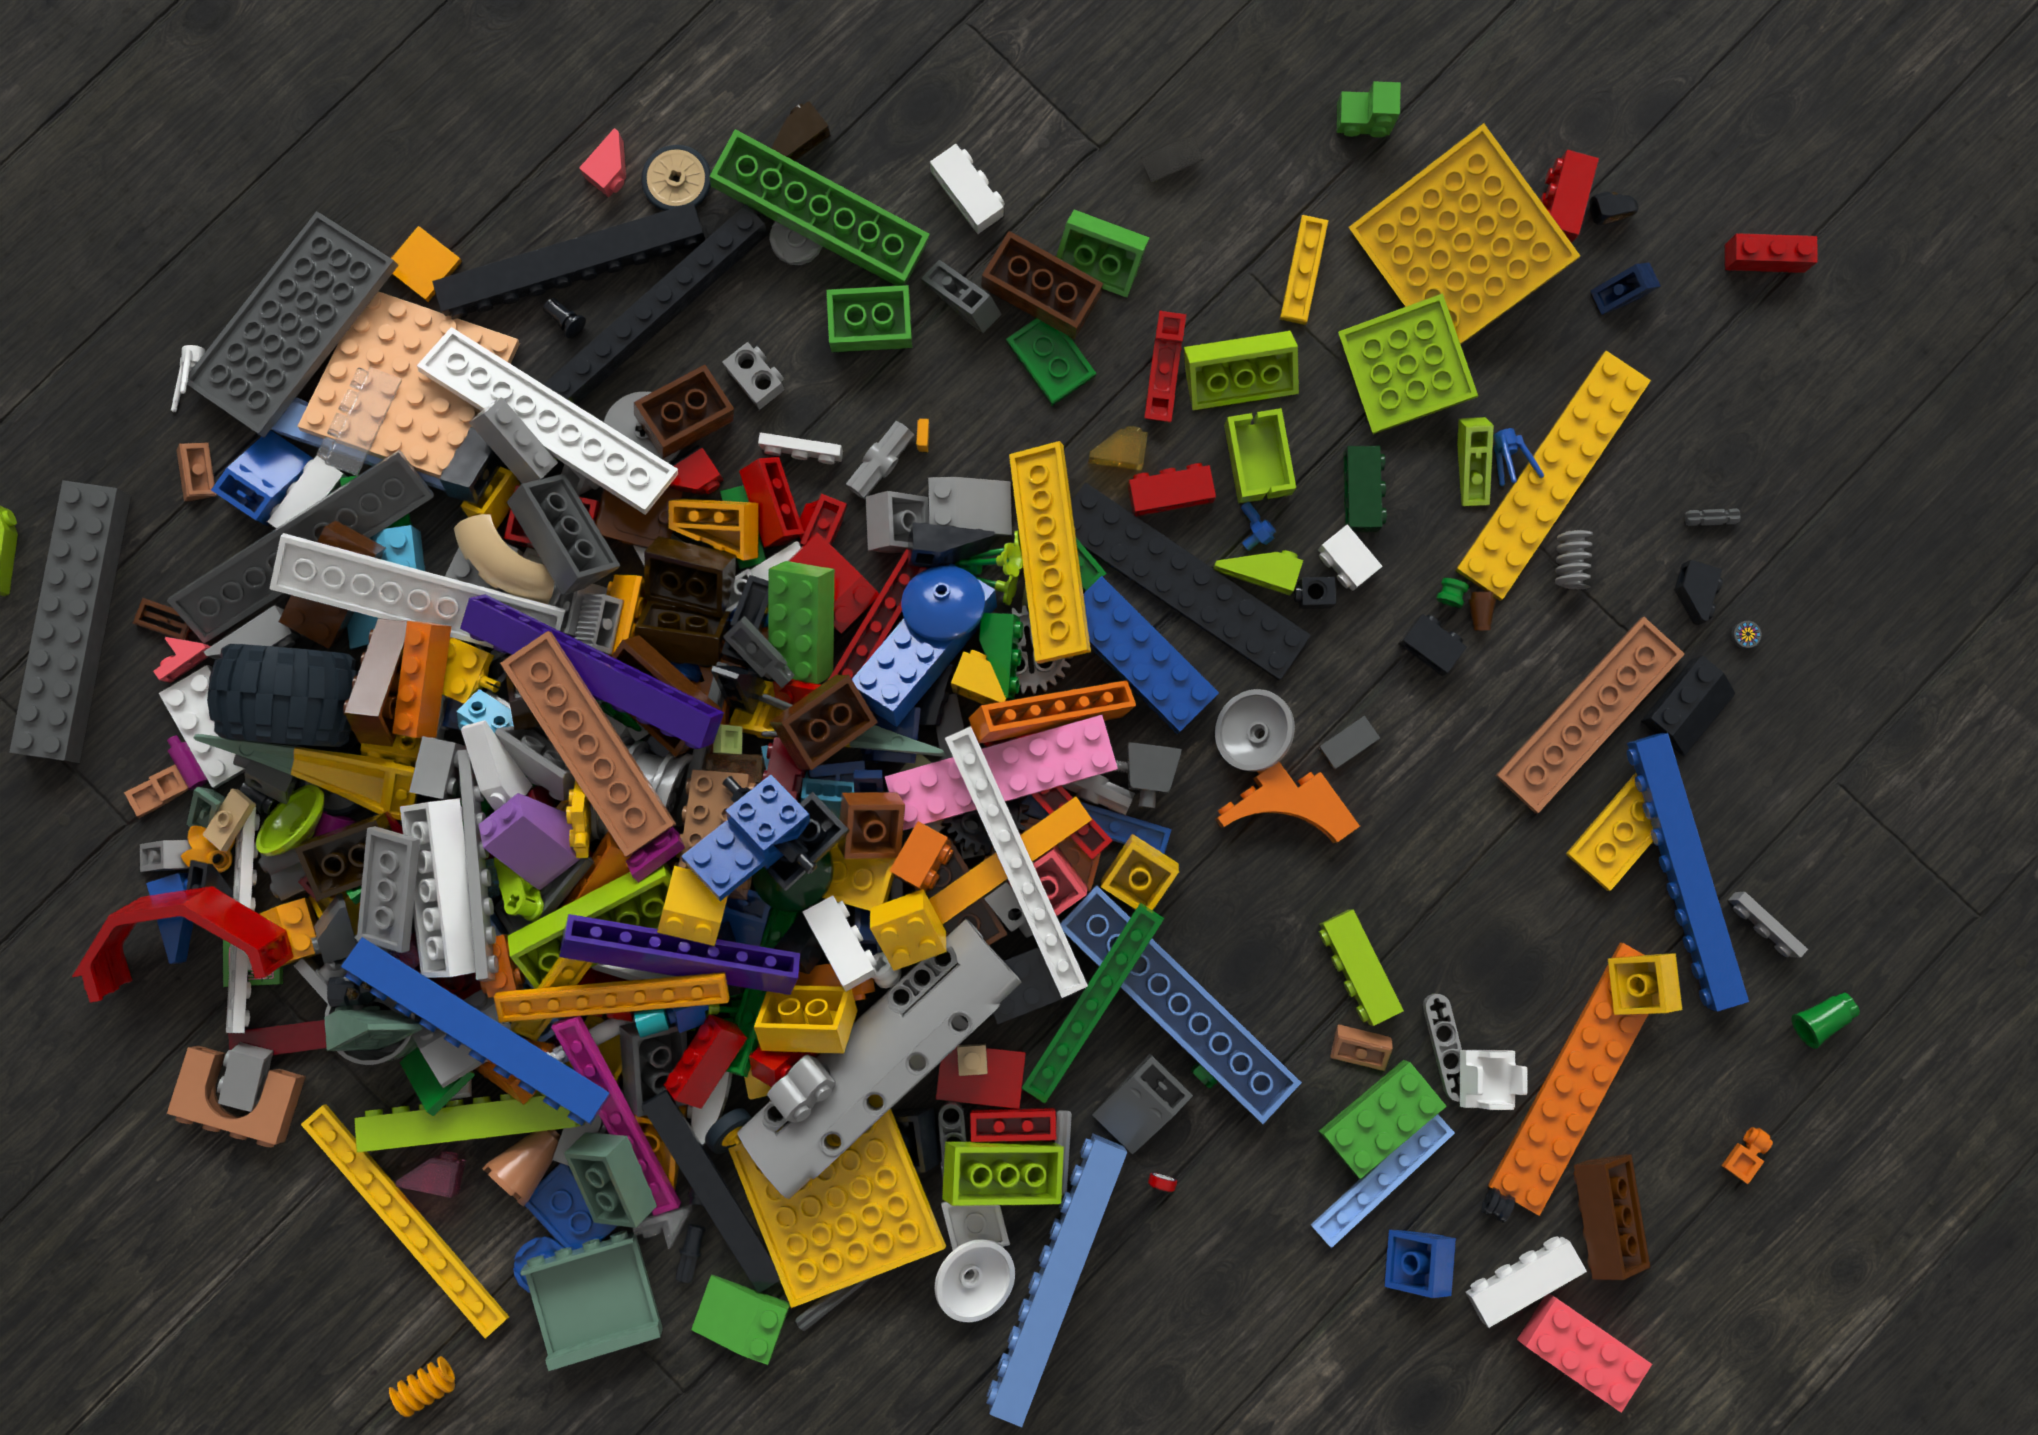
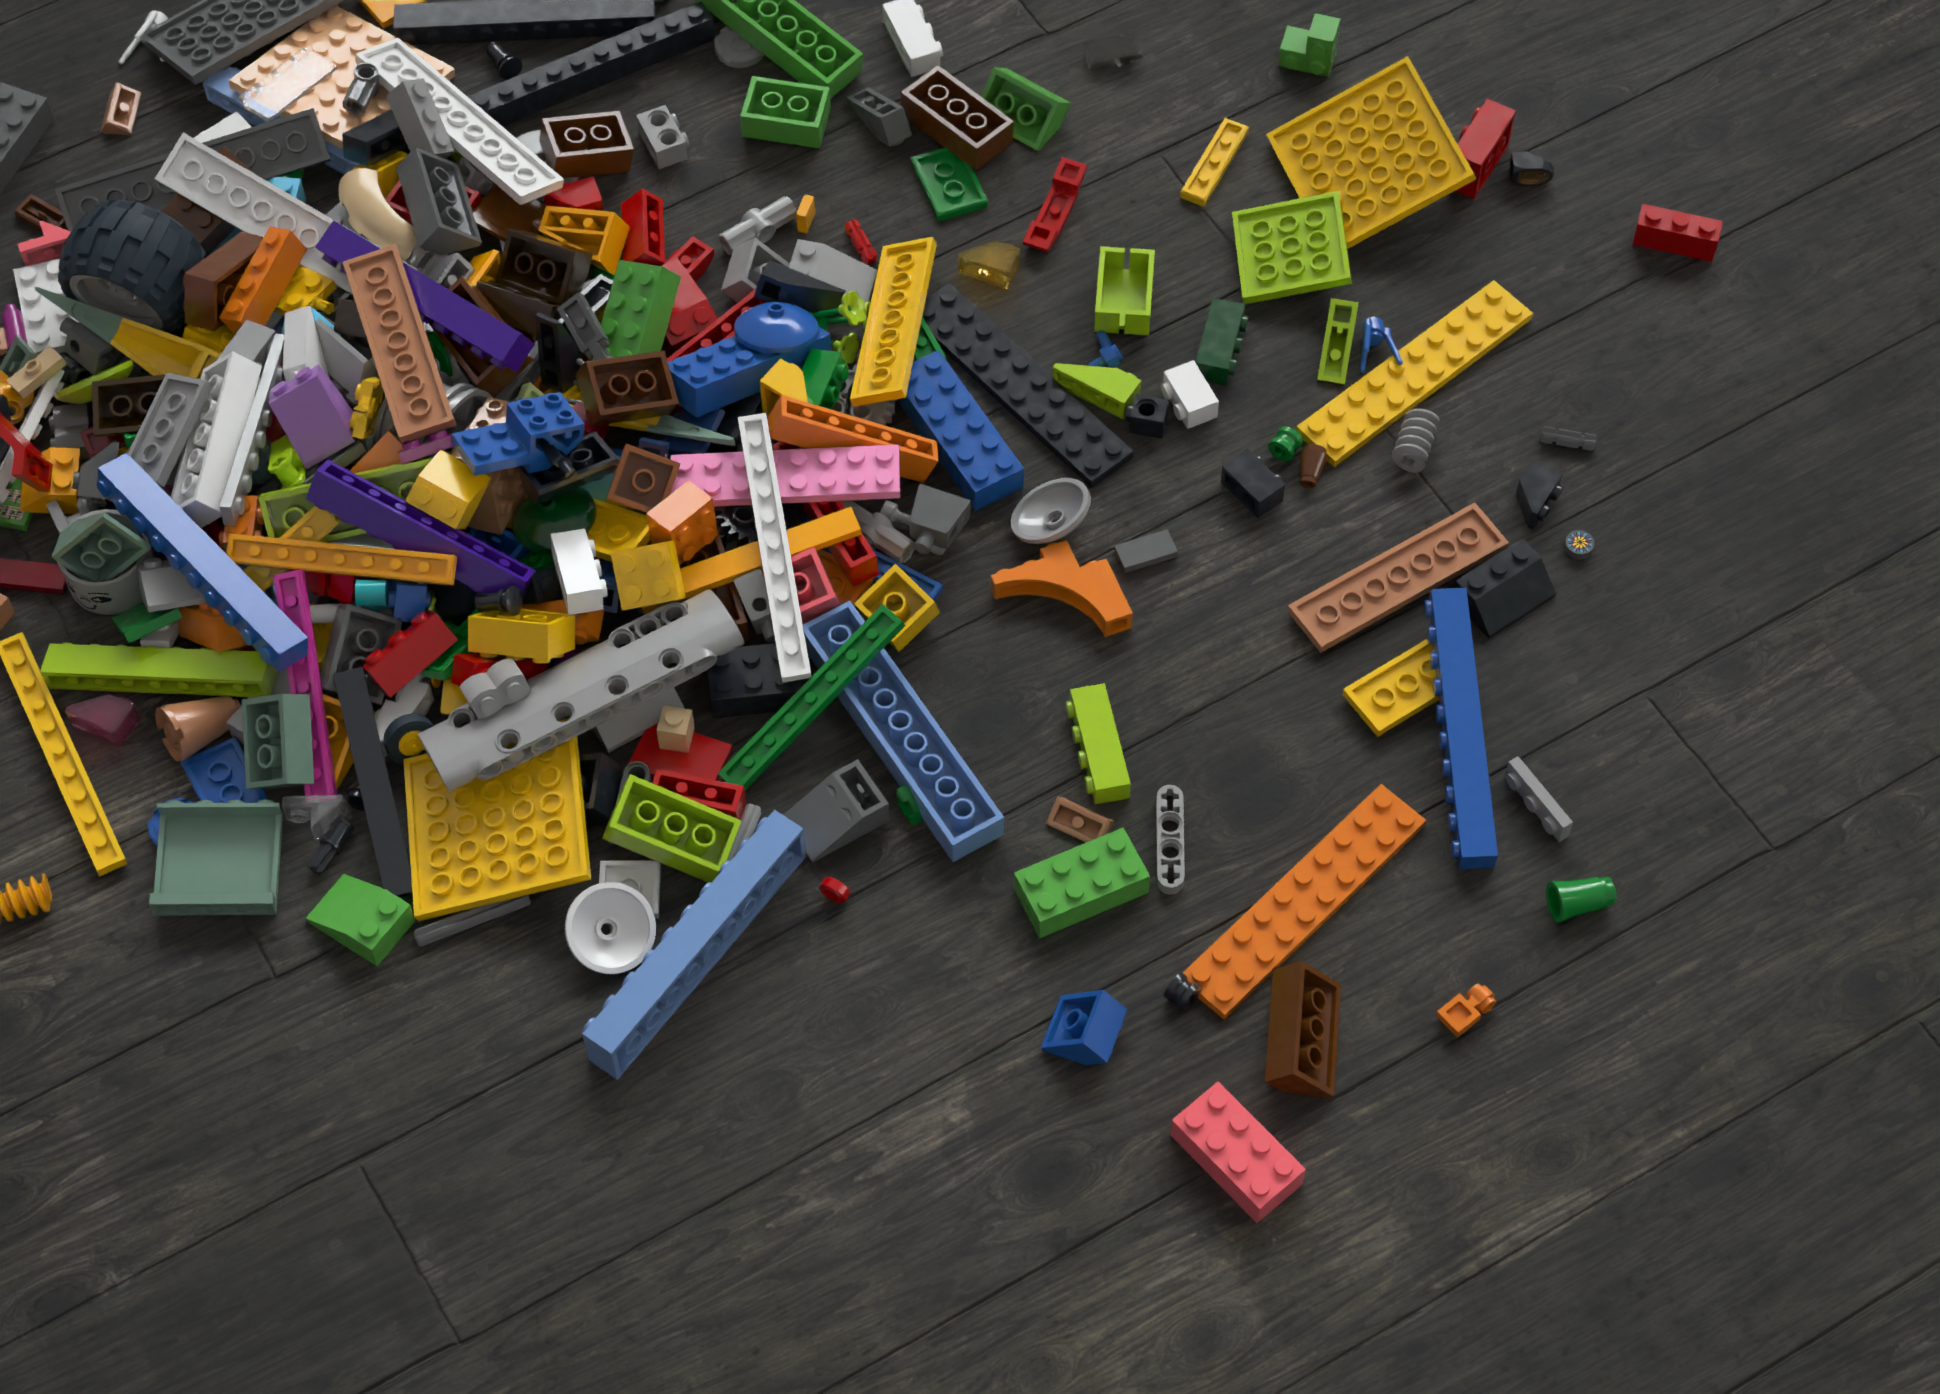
camera: 20 degrees right, 25 degrees down
blue slope [211,430,314,527] -> none
black rock [327,977,377,1007] -> none
white plate [758,433,843,464] -> none
white wheel [872,952,901,988] -> none
red brick [1128,463,1216,517] -> none
lime slope [1184,331,1299,410] -> none
light blue plate [1311,1114,1455,1248] -> none
white panel [1460,1050,1527,1110] -> none
white brick [1466,1236,1587,1328] -> none
dark blue slope [1591,262,1661,315] -> none
yellow slope [1608,953,1682,1015] -> none
none -> dark grey piece [342,62,379,116]
none -> black pin [475,586,523,615]
none -> red axle [845,219,877,266]

